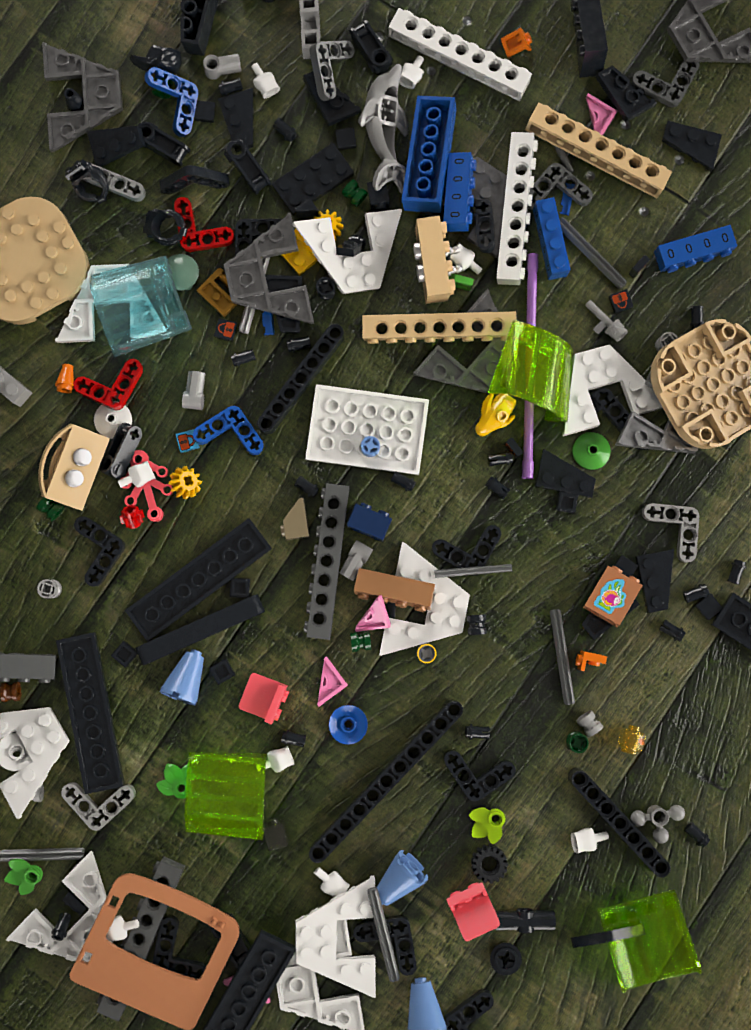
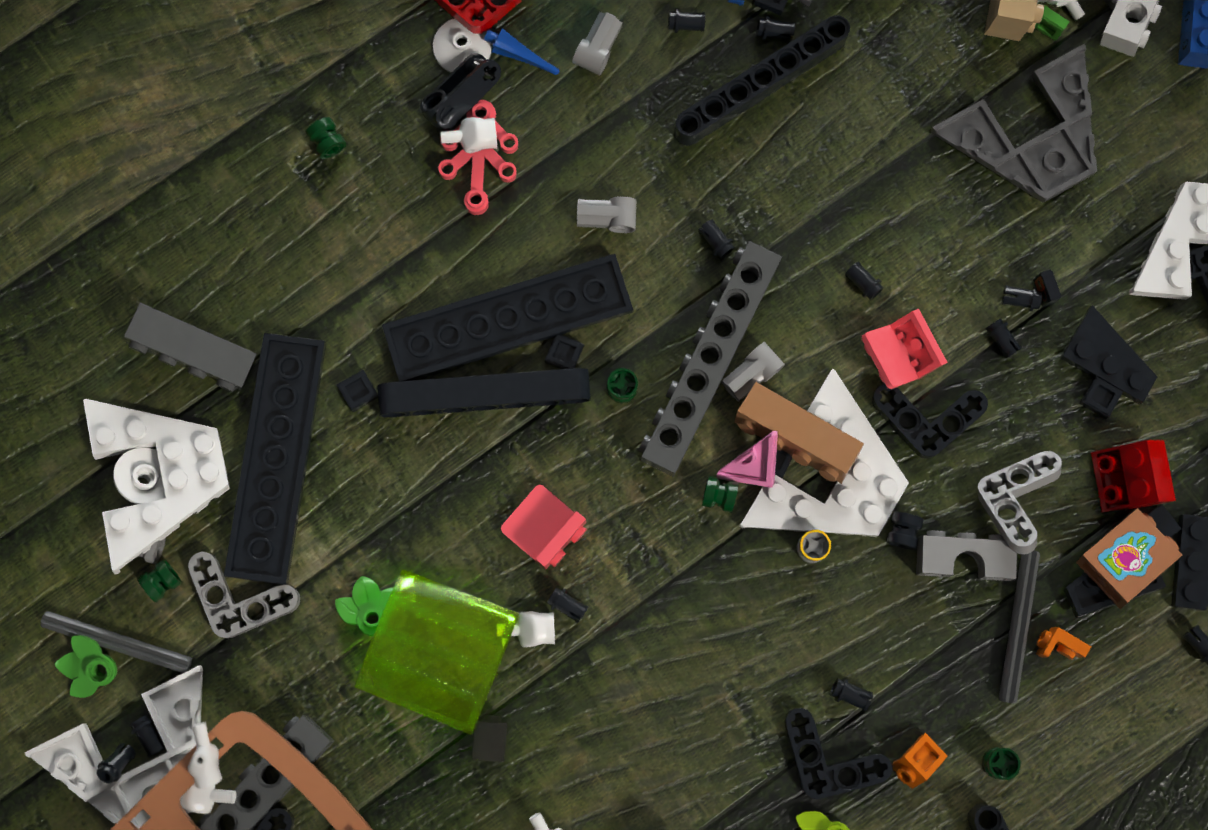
camera: 15 degrees right, 5 degrees down
reddish brown wheel [0,682,22,702] -> none
light grey wheel [37,579,62,599] -> none
tan piece [38,424,110,511] -> none
black beam [74,516,125,587] -> none
red gear [119,505,145,529] -> none
medium blue cone [159,649,204,706] -> none
yellow gear [168,466,202,499] -> none
tile [176,429,200,453] -> none
blue beam [193,406,263,455] -> none
black tile [209,658,236,685] -> none
dark tan slope [280,498,310,541] -> none
white plate [305,384,429,475] -> none
black beam [309,700,463,863] -> none
bright pink tile [317,656,348,707] -> none
blue dish [329,705,368,745] -> none
dark blue brick [347,502,392,542] -> none
medium blue wheel [361,436,380,457] -> none
tan brick [362,311,516,344] -> none
dark grey bar [434,564,512,578] -> none
yellow animal [475,392,516,437] -> none
clear neon green windscreen [488,320,573,422] -> none
medium lavender piece [522,253,538,479] -> none
bright green dish [572,432,611,470] -> none
light grey wheel [576,710,603,738] -> none
clear yellow head [618,725,646,755] -> none
none -> dark green wheel [137,559,182,602]
none -> white piece [188,723,222,788]
none -> blue piece [484,28,559,75]
none -> light grey piece [577,196,637,233]
none -> dark green wheel [607,368,638,404]
none -> coral bracket [862,309,948,389]
none -> orange bracket [892,733,948,789]
none -> light grey arch [916,531,1017,581]
none -> light grey beam [978,451,1062,554]
none -> red slope [1091,440,1176,512]

